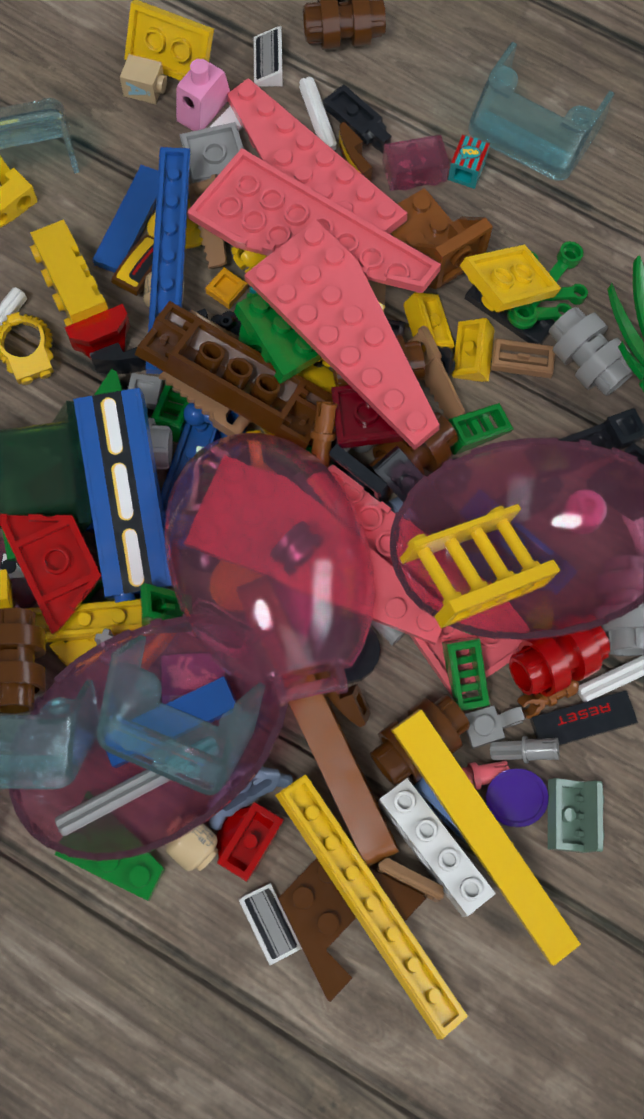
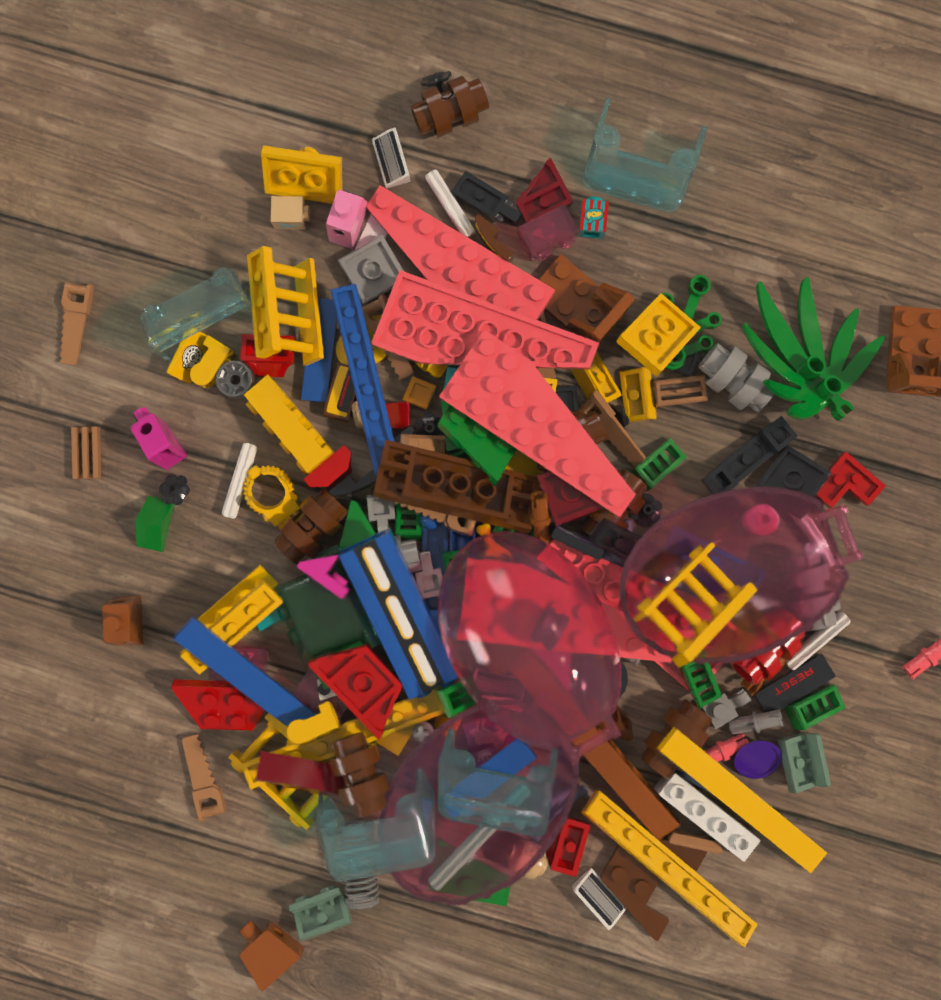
camera: 10 degrees left, 15 degrees up
none -> flat silver wheel [216,361,256,400]
none -> red slope [240,334,295,378]
none -> yellow fence [247,246,324,366]
none -> reddish brown piece [274,489,348,565]
none -> dark pink slope [296,555,351,599]
none -> red slope [385,402,410,430]
none -> light grey plate [415,550,446,598]
none -> dark red wing [516,158,574,228]
none -> green slope [784,684,846,730]

